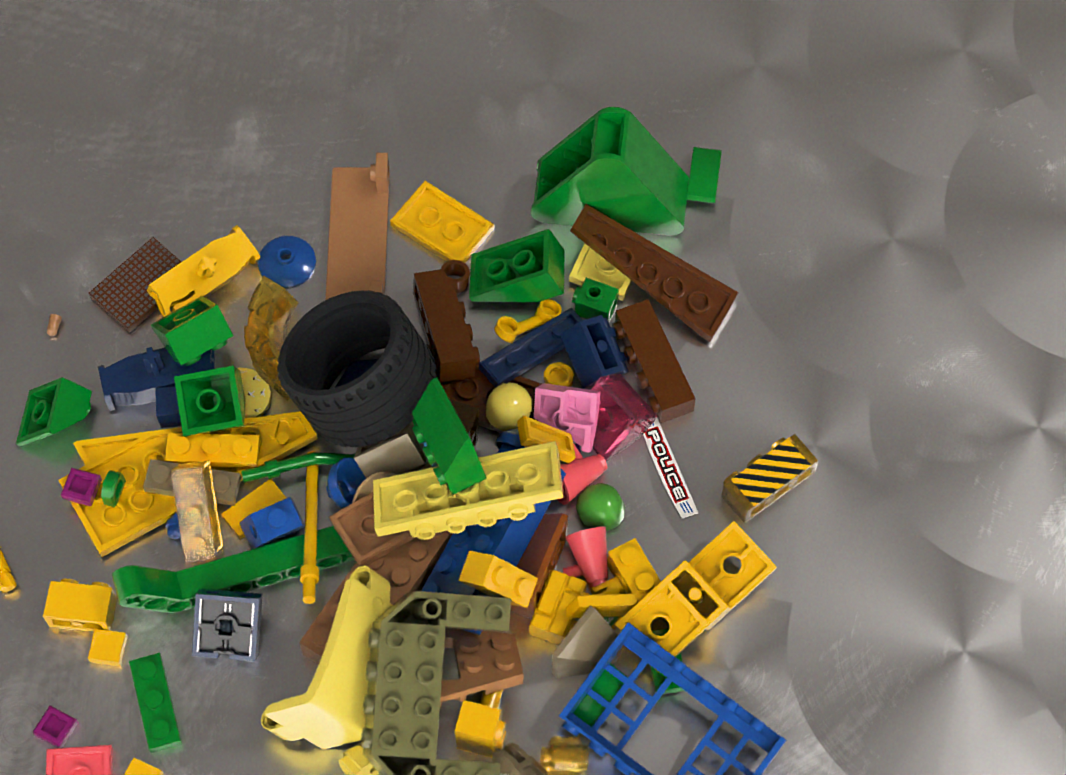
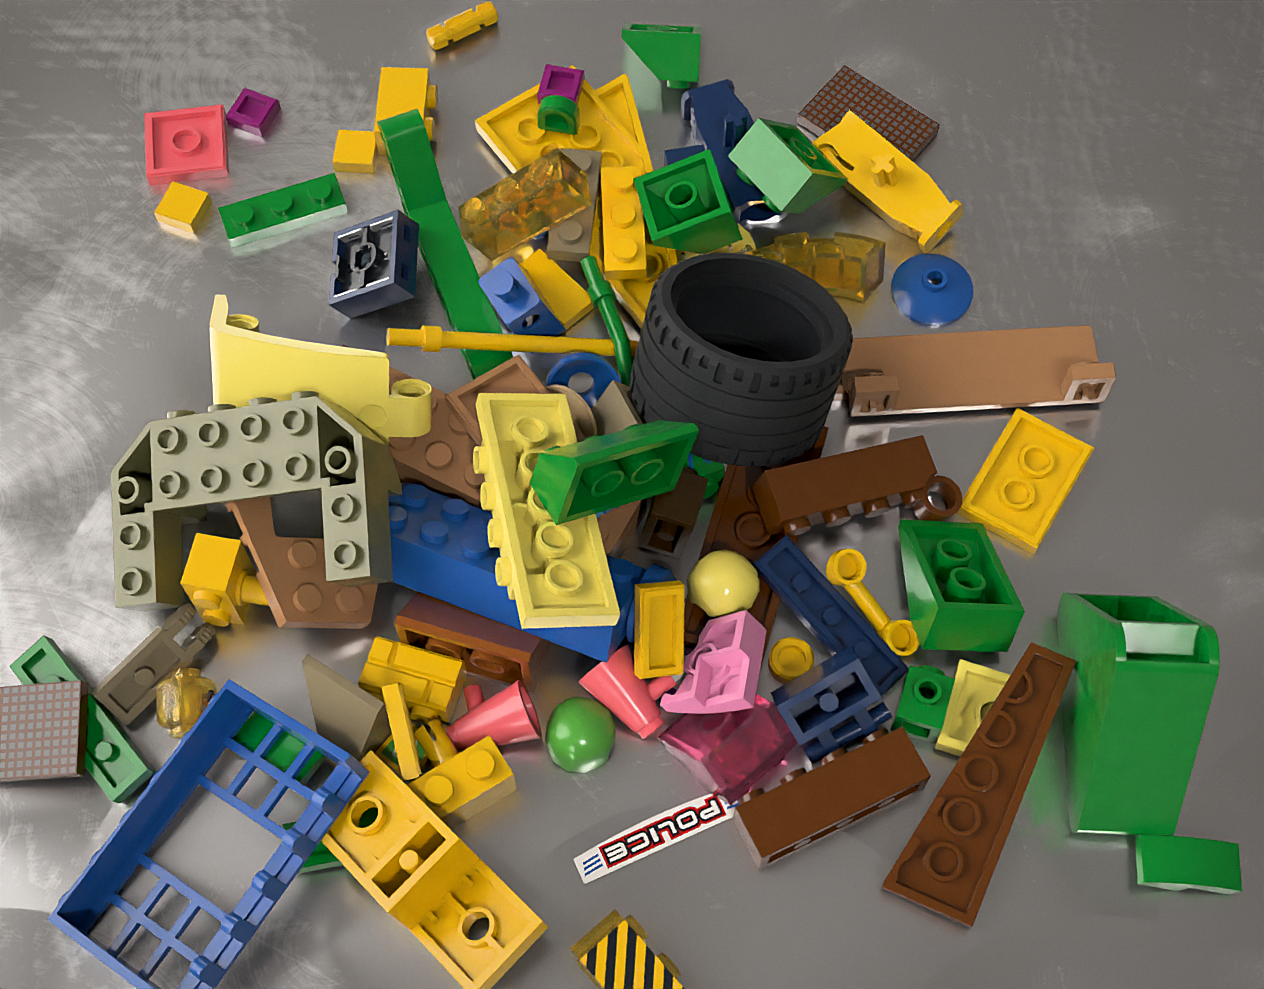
camera: 85 degrees right, 0 degrees up
medium nougat piece [47,314,62,336] -> none
yellow brick [458,551,538,608] -> none

